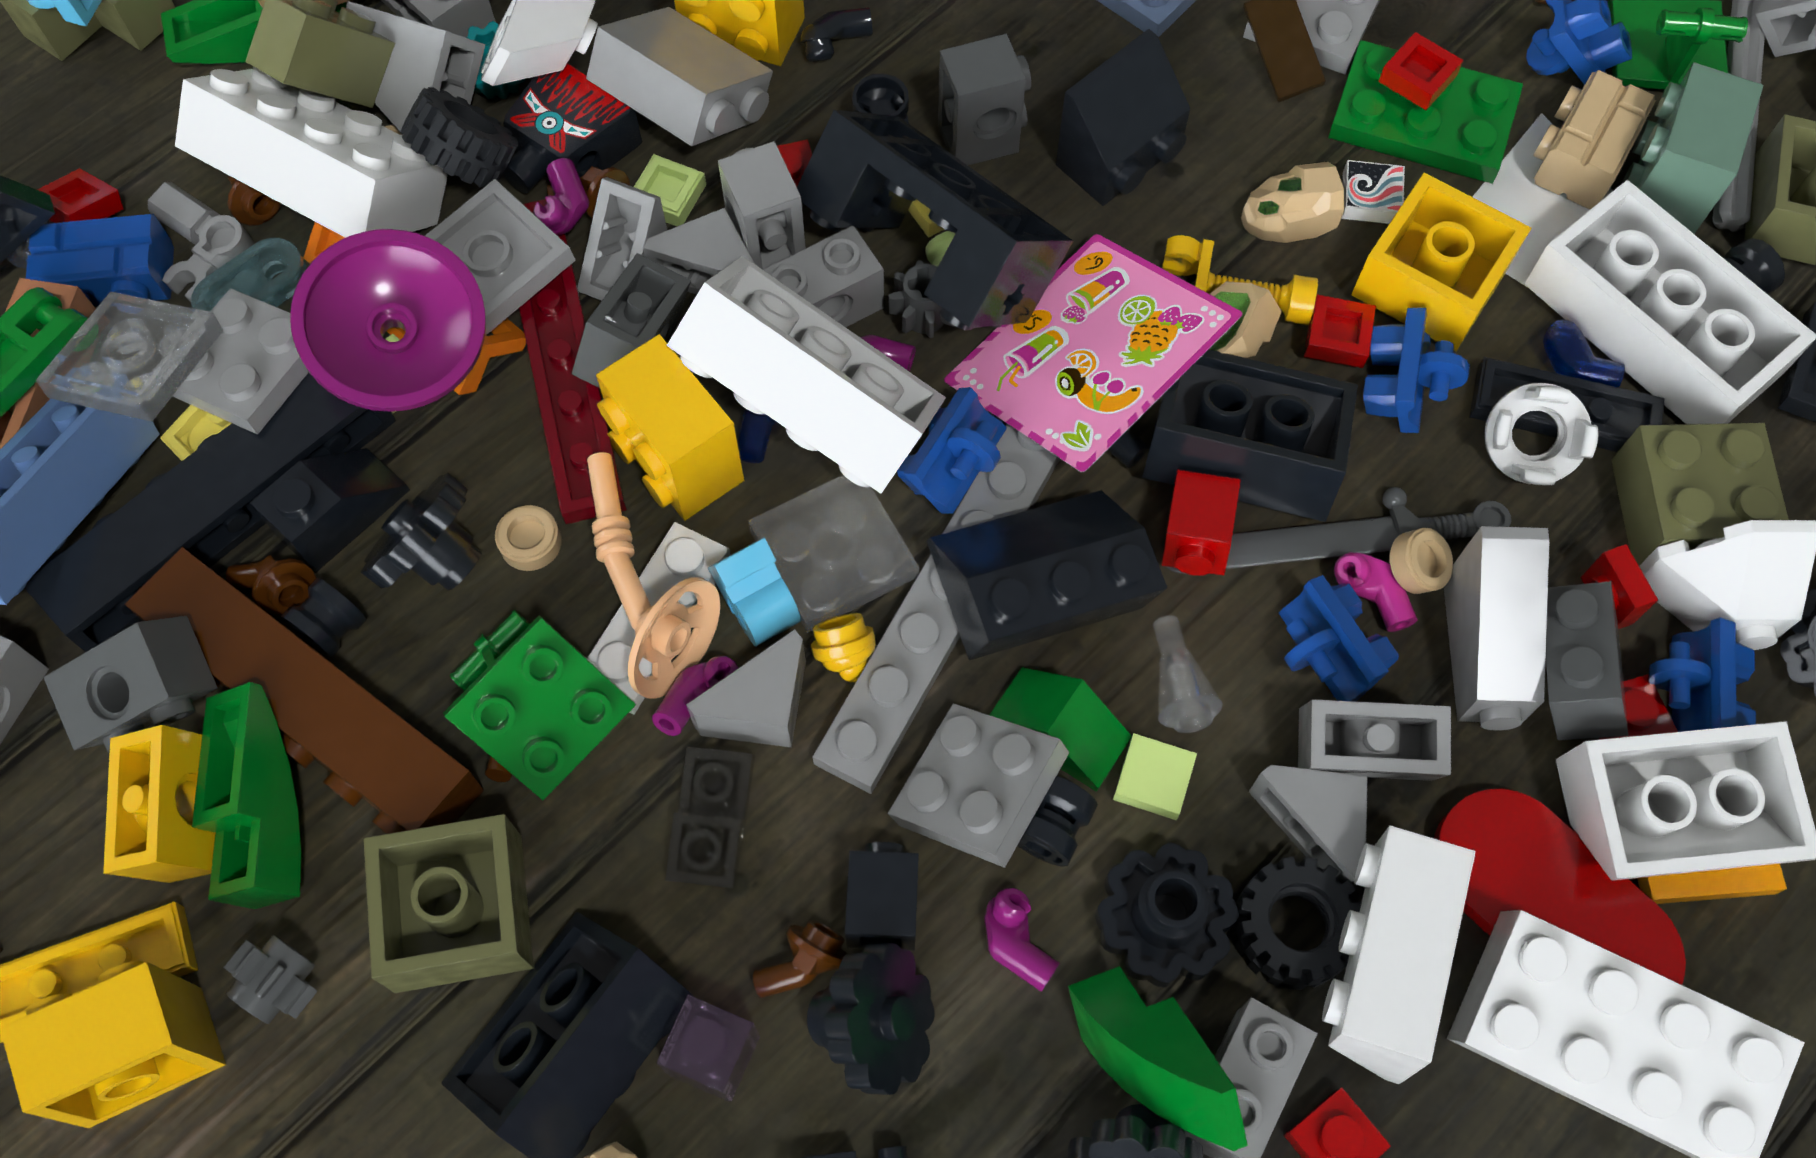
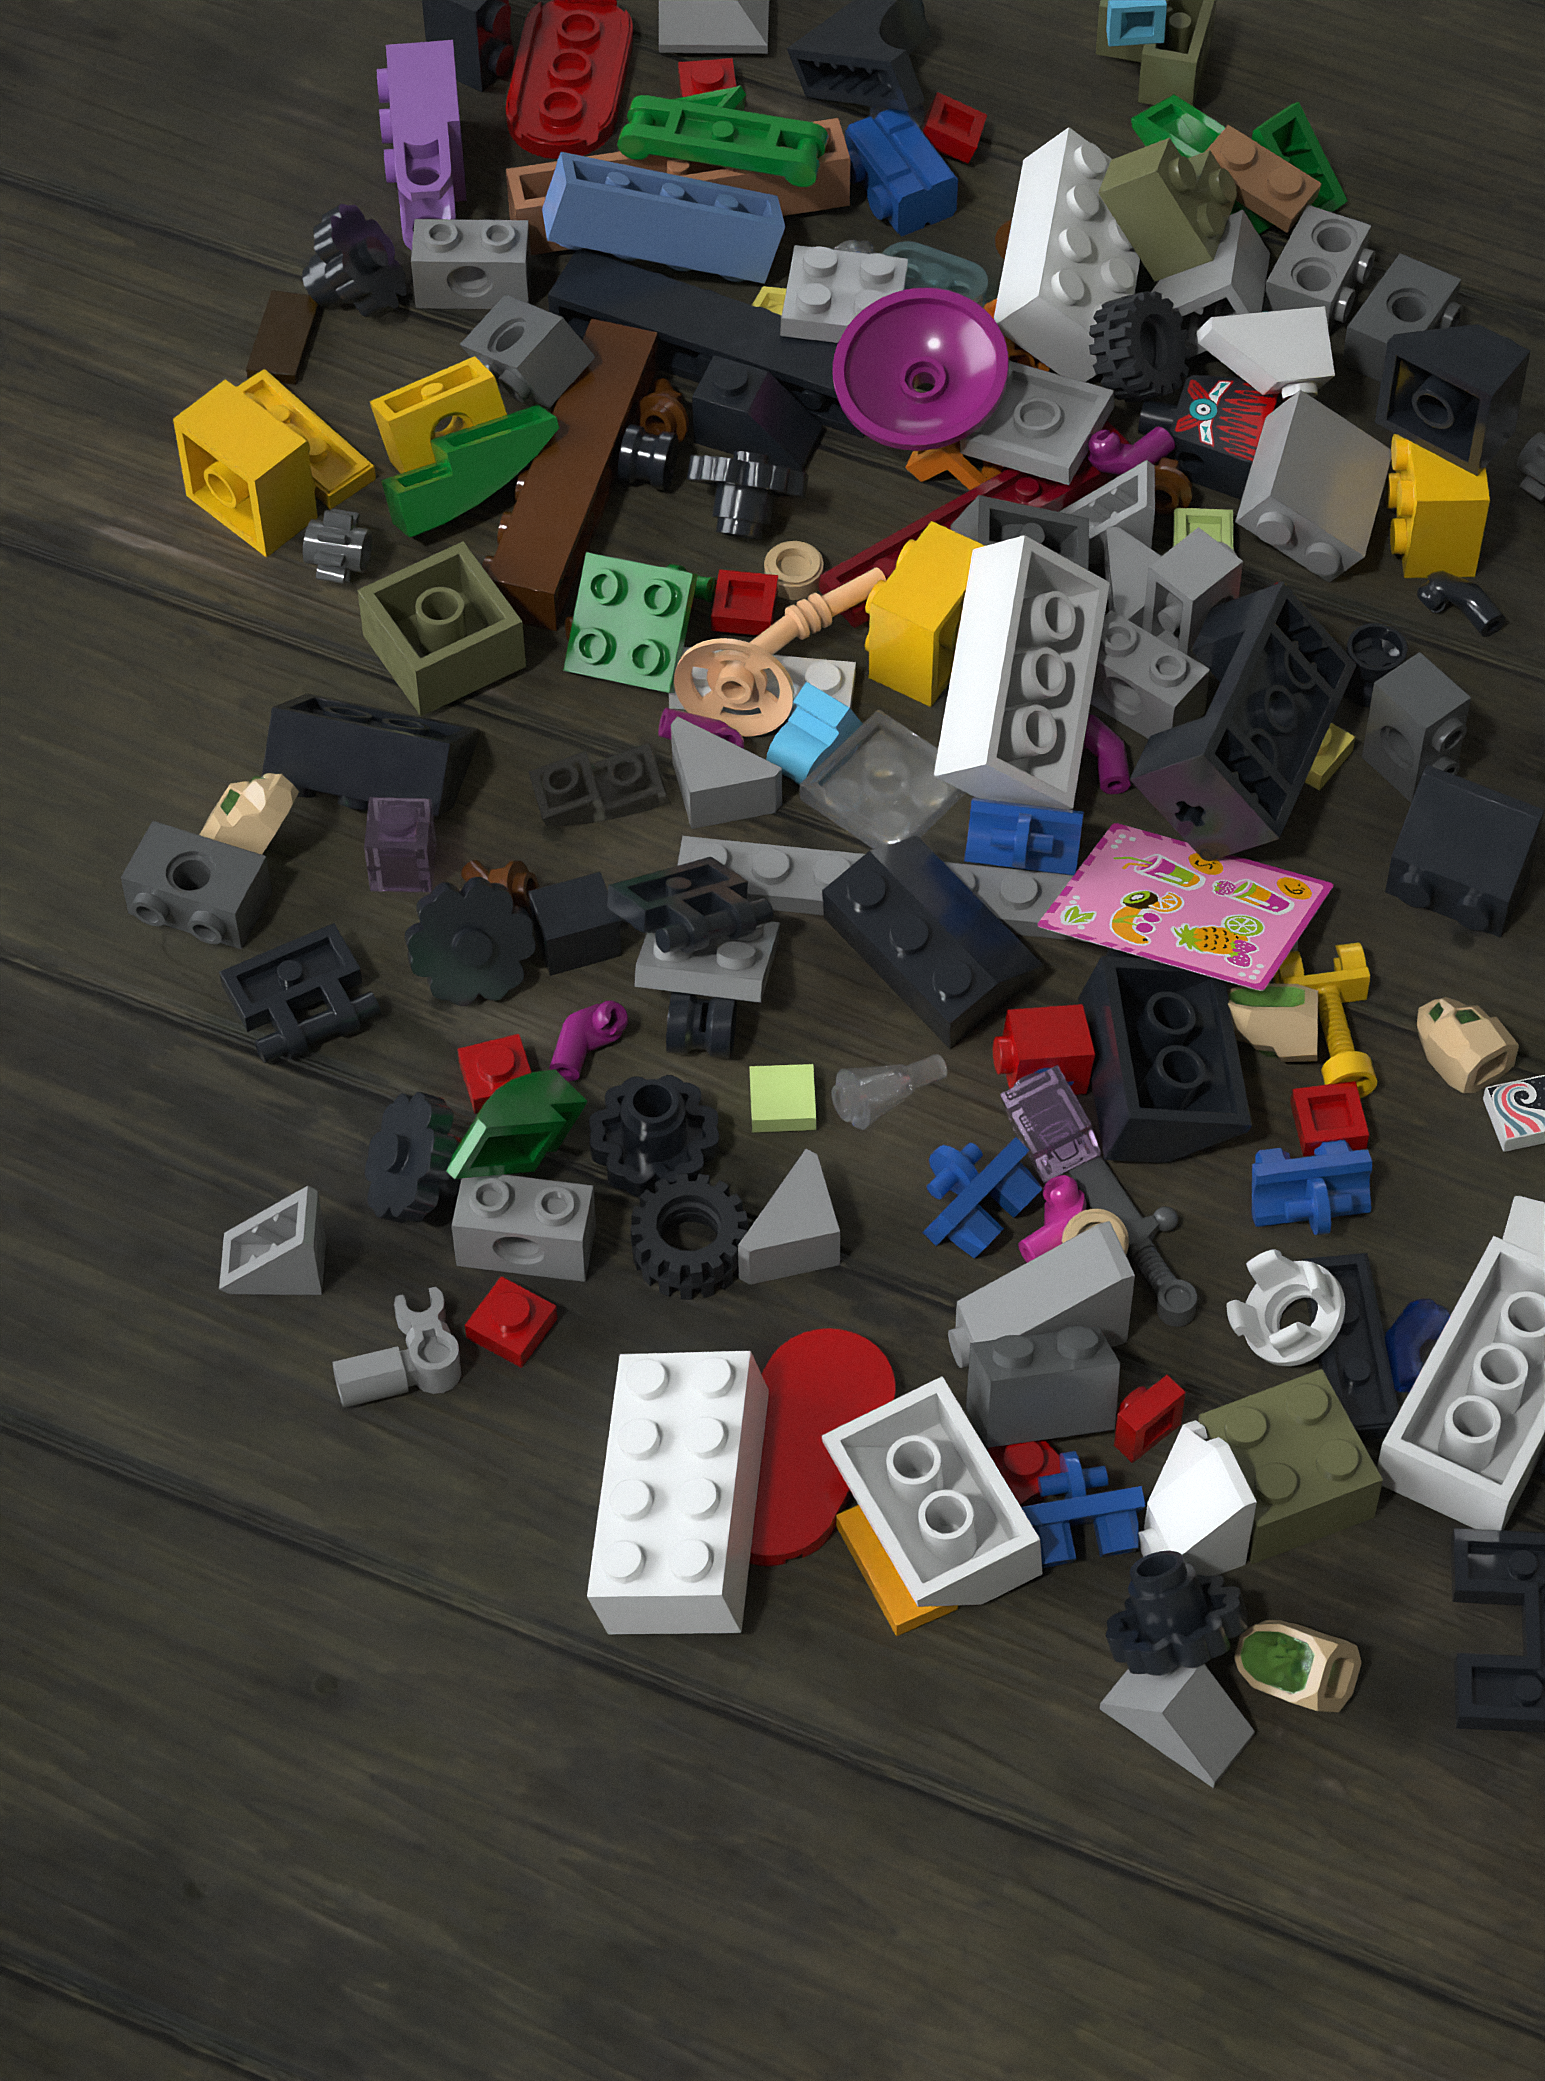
camera: 70 degrees right, 10 degrees down
clear plate [35,292,224,422] -> none
light grey bar [148,182,256,310] -> none
yellow plate [811,613,876,682] -> none
green slope [989,667,1132,792] -> none
light grey brick [1298,700,1451,781] -> none
white slope [1322,825,1476,1084] -> none
yellow brick [1351,172,1532,351] -> none
none -> red plate [457,1034,531,1114]
none -> black plate [607,856,773,953]
none -> red plate [711,569,779,635]
none -> clear purple brick [1000,1065,1101,1183]

